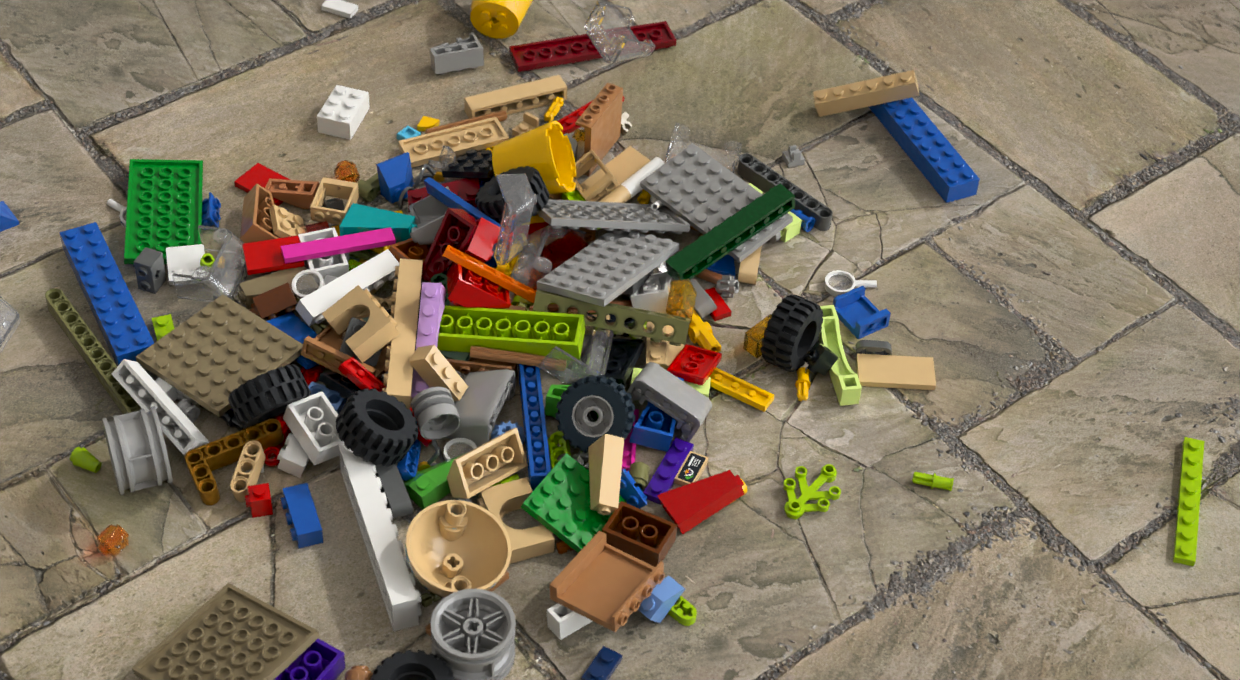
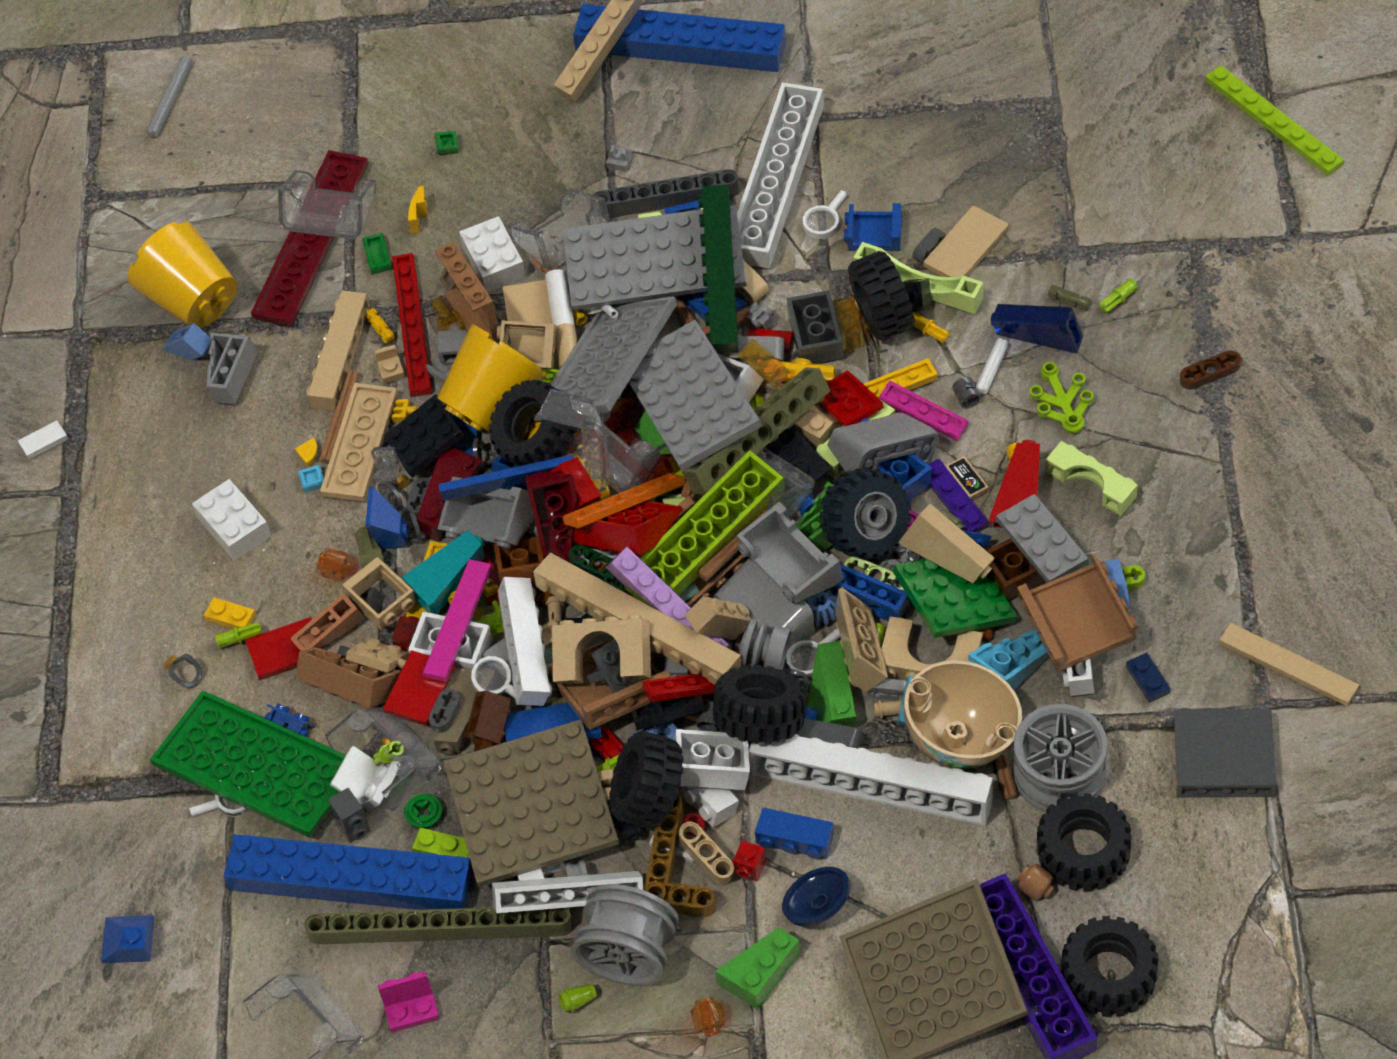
camera: 45 degrees left, 10 degrees up
none -> medium blue slope [163,323,211,360]
none -> dark grey piece [164,654,202,688]
none -> yellow plate [203,597,256,629]
none -> lime axle [215,622,262,649]
none -> green tile [362,233,392,275]
none -> dark pink bracket [378,972,440,1033]
none -> green gear [404,794,443,828]
none -> yellow slope [408,186,427,234]
none -> dark grey beam [429,689,461,733]
none -> green tile [434,131,459,155]
none -> white brick [459,216,526,293]
none -> bright green wedge [715,927,801,1009]
none -> light grey windscreen [736,502,843,603]
none -> white brick [737,82,824,269]
none -> dark blue dish [782,866,851,926]
none -> dark grey brick [786,290,844,364]
none -> dark pink tile [879,380,969,442]
none -> flat silver wheel [952,377,981,408]
none -> medium azure wedge [968,630,1049,690]
none -> white axle [976,338,1008,395]
none -> clear blue slope [991,304,1083,353]
none -> light grey plate [996,494,1088,583]
none -> yellowish green arch [1045,441,1138,516]
none -> olive axle [1048,285,1090,310]
none -> reddish brown beam [1180,351,1241,390]

